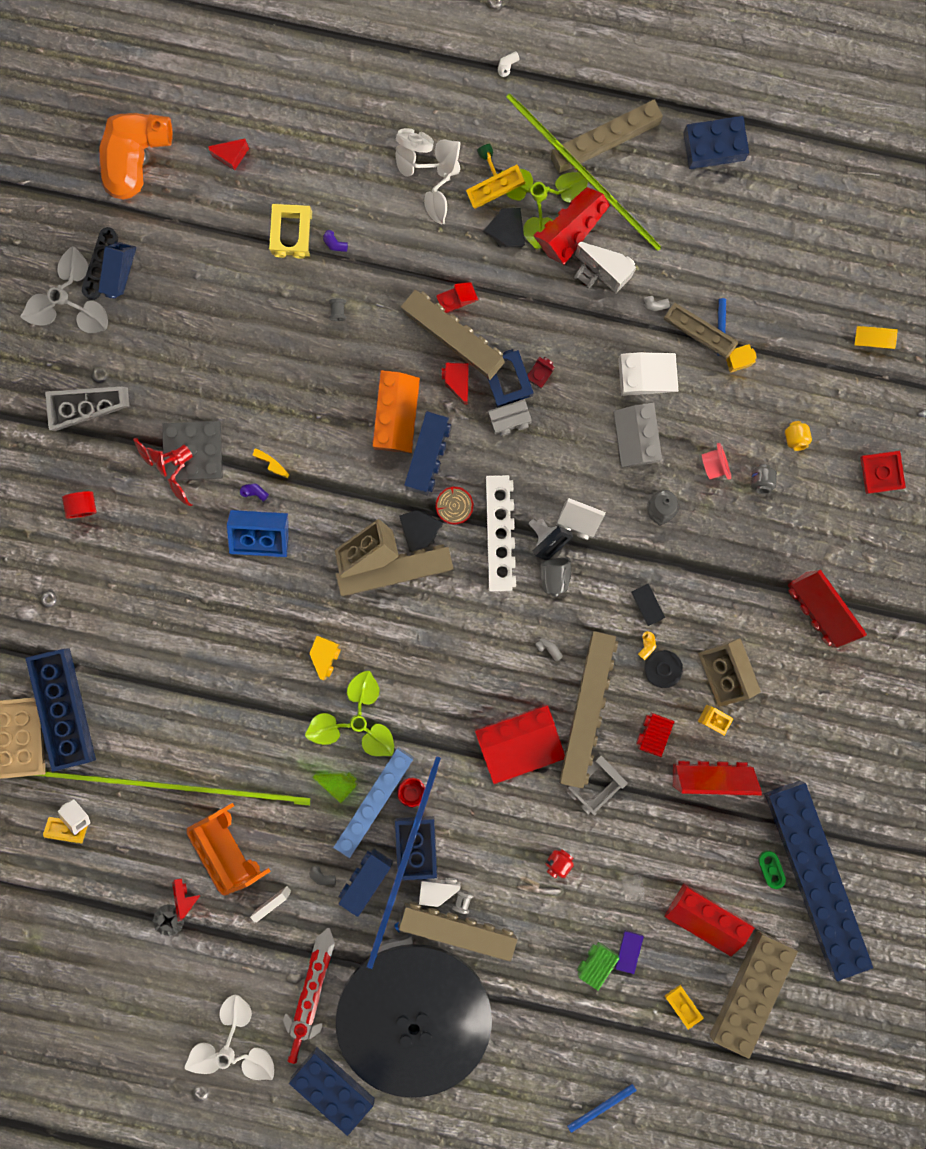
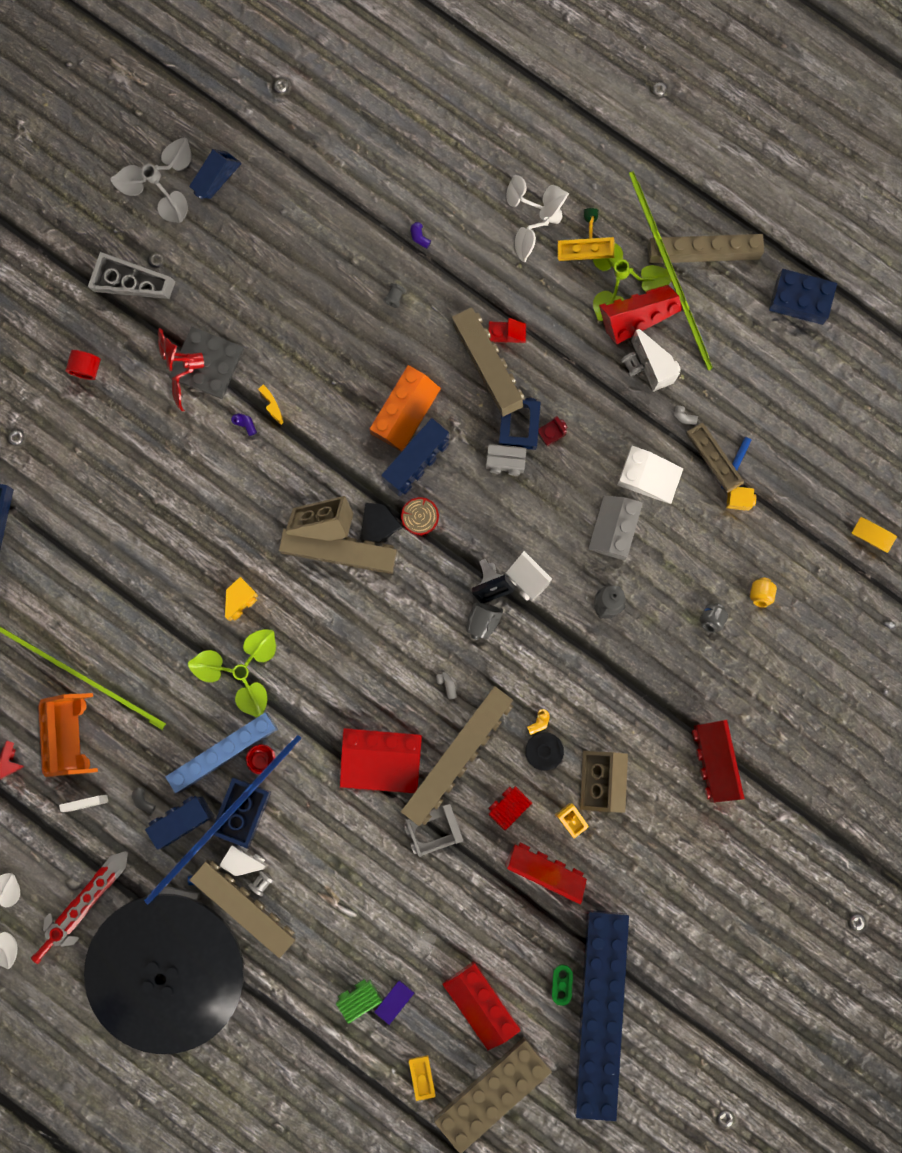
camera: 20 degrees right, 5 degrees down
black beam [82,227,119,300] -> none
orange piece [100,113,173,199] -> none
red slope [208,139,249,171] -> none
blue slope [227,510,289,557] -> none
light yellow panel [269,204,312,259] -> none
dark blue brick [289,1047,375,1136] -> none
clear neon green slope [312,771,358,803] -> none
white tile [396,128,434,153] -> none
red slope [442,363,469,404] -> none
black slope [483,208,525,248] -> none
white brick [486,475,516,592] -> none
white arm [498,51,520,77] -> none
red head [545,849,574,879] -> none
blue bar [567,1084,637,1133] -> none
black tile [631,583,665,626] -> none
coral piece [702,443,731,480] -> none
red plate [860,451,906,494] -> none

